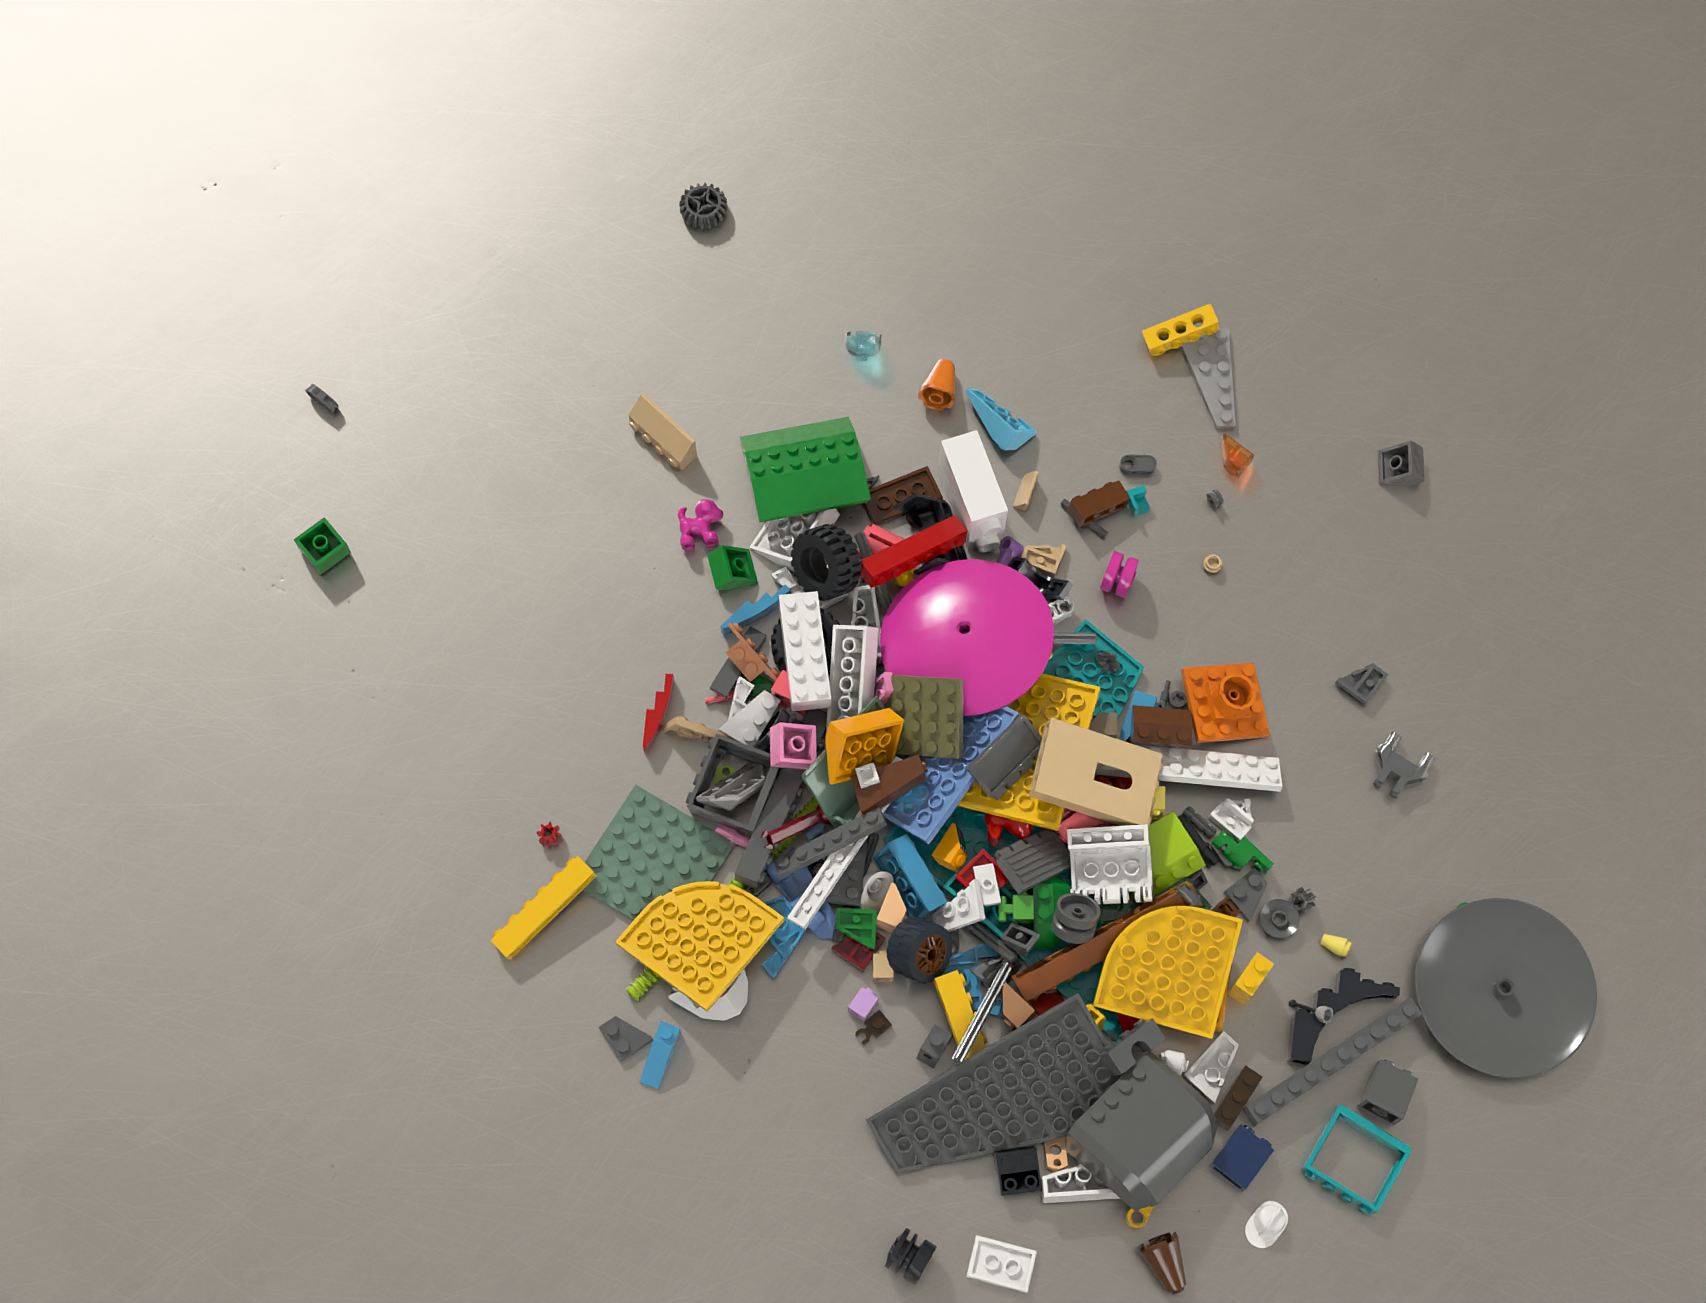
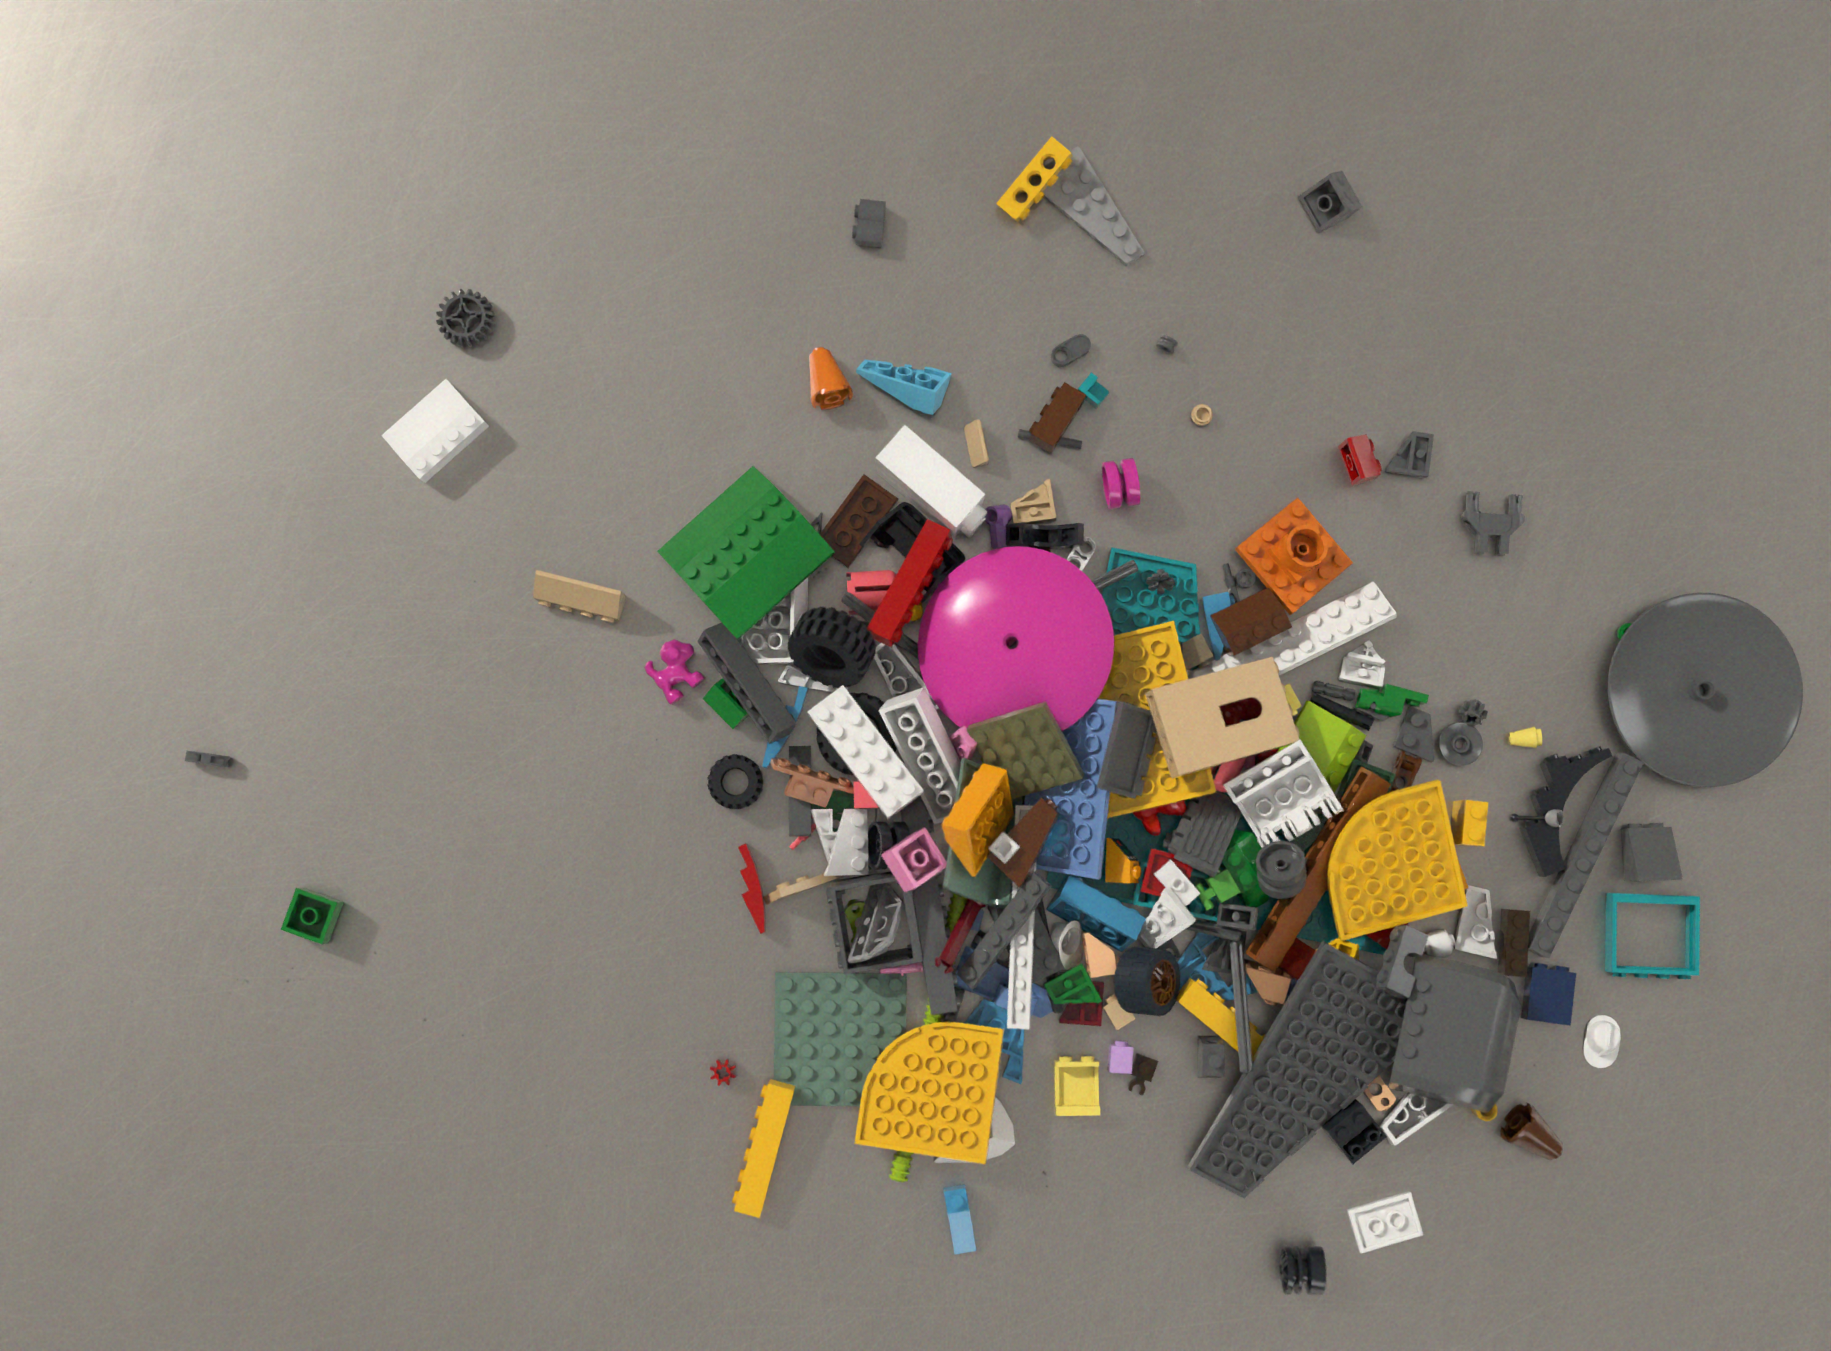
camera: 35 degrees left, 15 degrees up
dark grey wing [599,1016,653,1062] -> none
clear light blue cylinder [845,331,882,361] -> none
dark grey pin [1176,883,1202,907] -> none
clear orange slope [1220,434,1255,478] -> none
none -> white slope [381,379,489,483]
none -> dark grey brick [697,622,797,744]
none -> black tyre [707,754,763,809]
none -> dark grey brick [852,199,886,247]
none -> light yellow panel [1054,1056,1100,1116]
none -> red slope [1338,434,1382,486]

